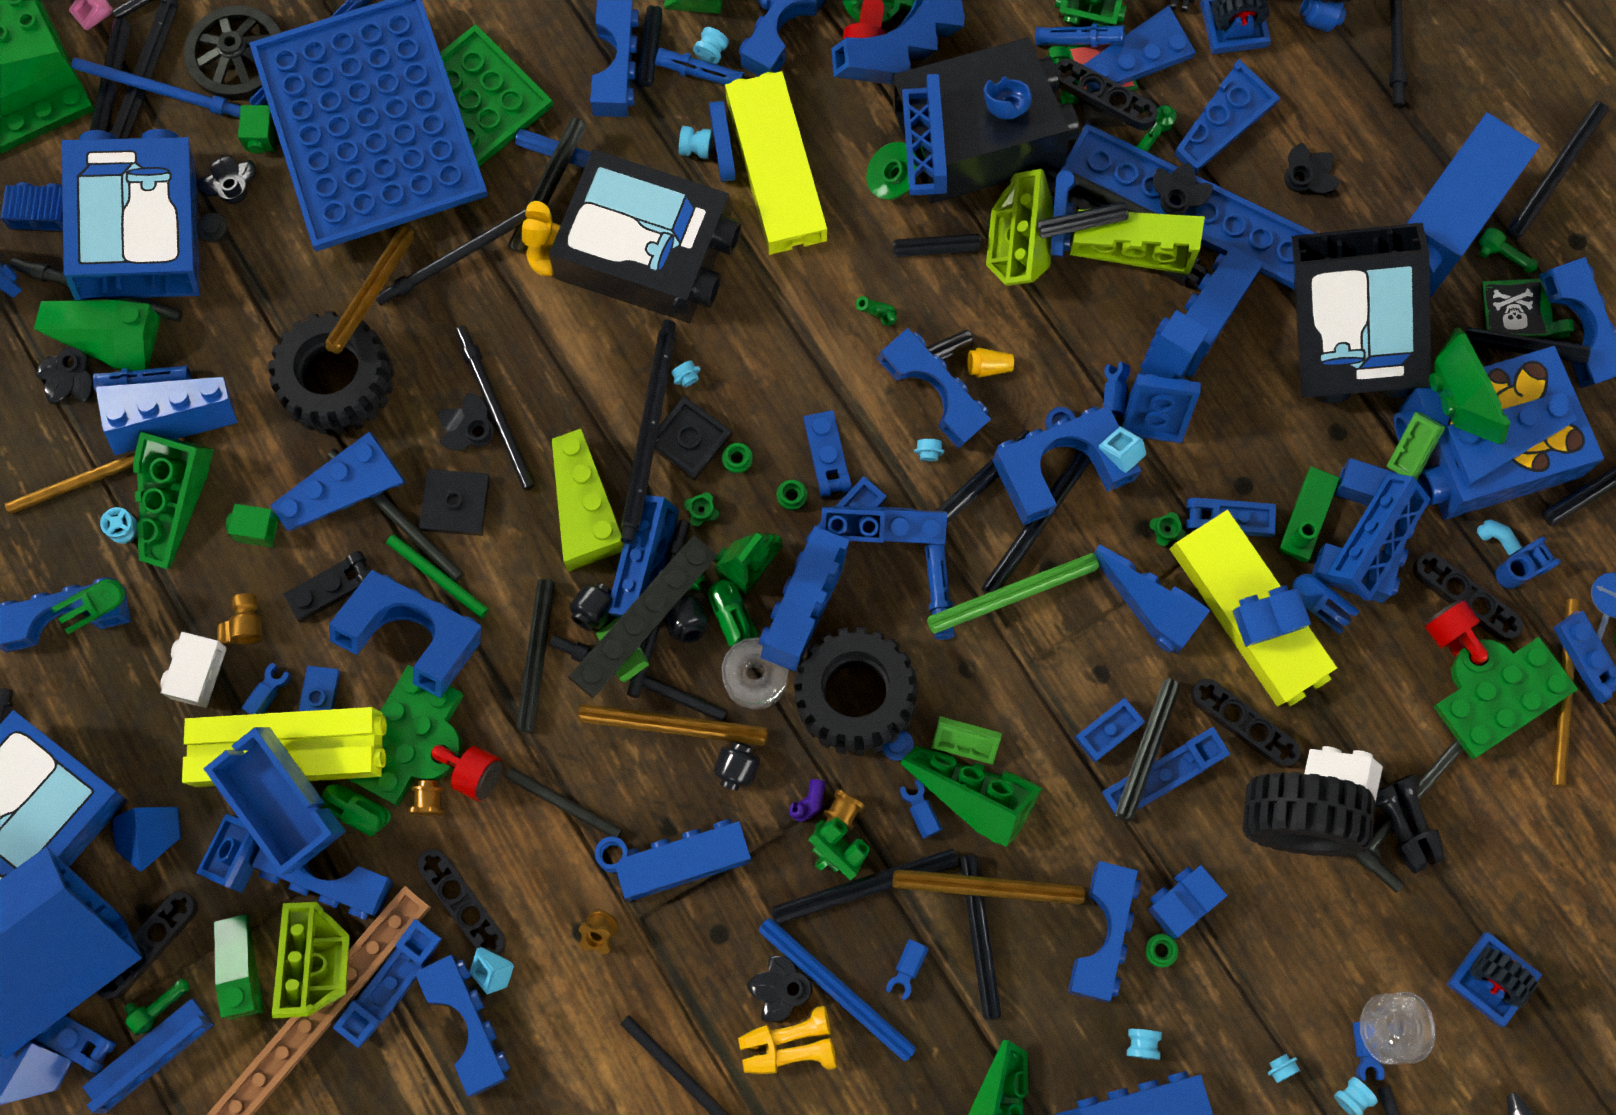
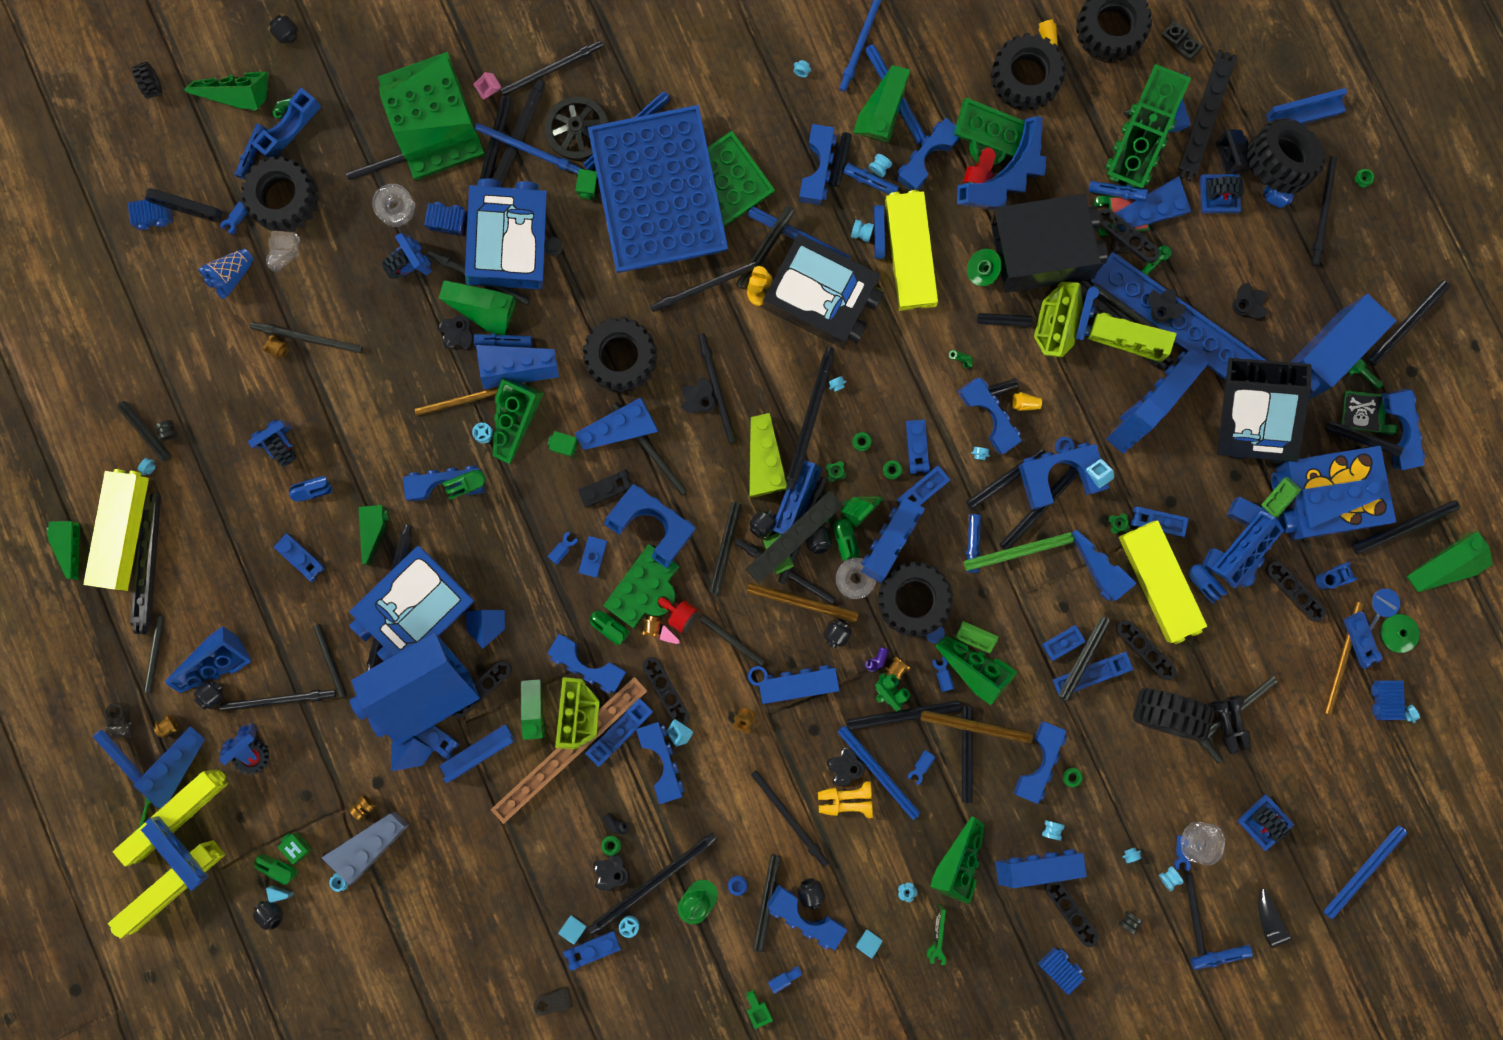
camera: 15 degrees right, 10 degrees up
green piece [124,979,190,1036] -> none
white brick [161,632,227,708] -> none
neon yellow brick [182,707,387,787] -> none
blue slope [196,814,260,893] -> none
black plate [198,155,256,204] -> none
blue piece [203,727,346,875] -> none
pearl gold piece [217,593,262,647] -> none
pearl gold axle [325,226,414,354] -> none
green bar [386,534,489,619] -> none
black plate [419,469,490,536] -> none
black plate [654,396,733,480] -> none
blue slope [821,506,947,544] -> none
blue fence [902,74,947,196] -> none
blue hair [983,76,1032,120] -> none
black axle [1038,202,1129,238] -> none
blue bar [1103,361,1130,417] -> none
blue plate [1121,374,1201,443] -> none
blue brick [1147,865,1227,940] -> none
blue wing [1174,59,1280,174] -> none
blue brick [1232,585,1311,647] -> none
green piece [1277,466,1340,563] -> none
white brick [1304,746,1383,801] -> none
green plate [1424,599,1578,760] -> none
green wedge [1429,327,1511,444] -> none
medium azure arm [1477,519,1523,556] -> none
none -> bright pink slope [660,625,680,644]

